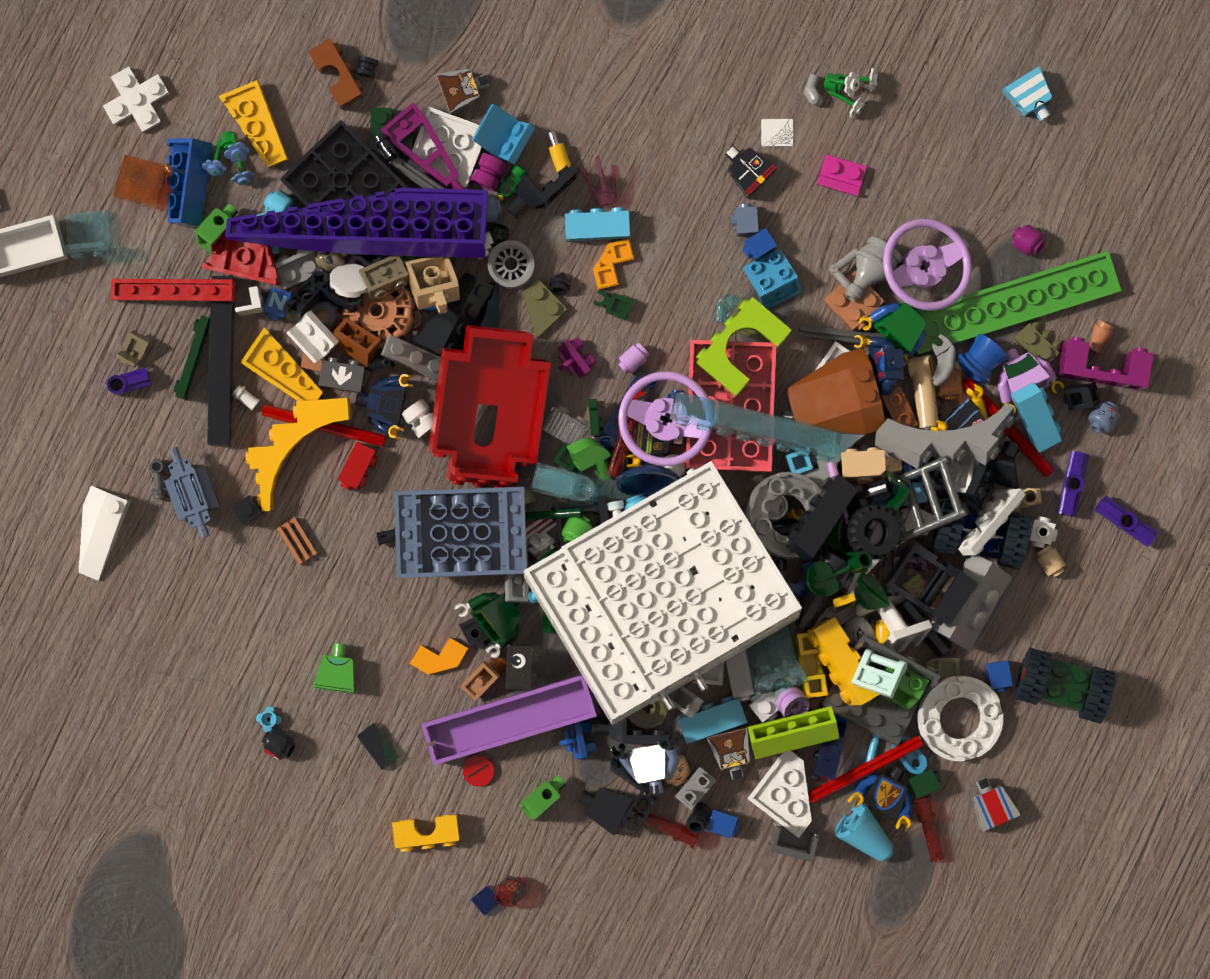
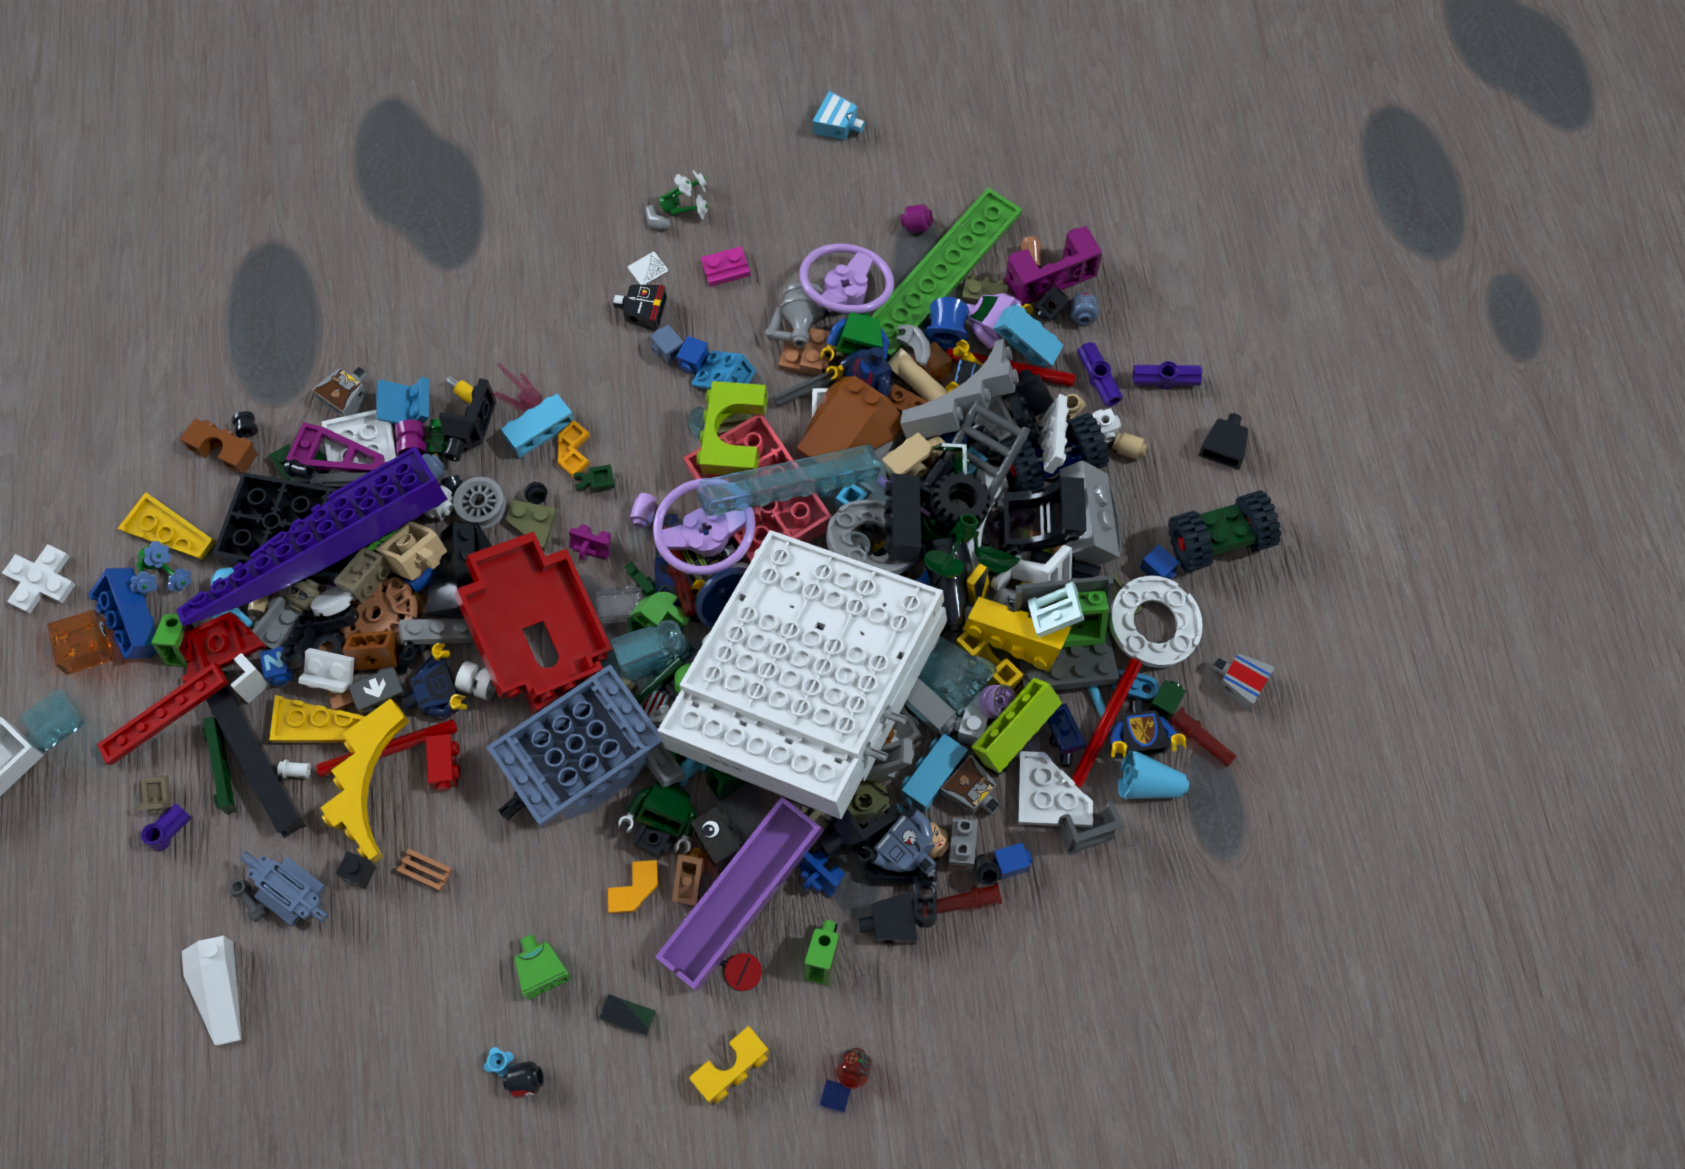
camera: 30 degrees left, 20 degrees down
none -> black torso [1198,413,1248,470]

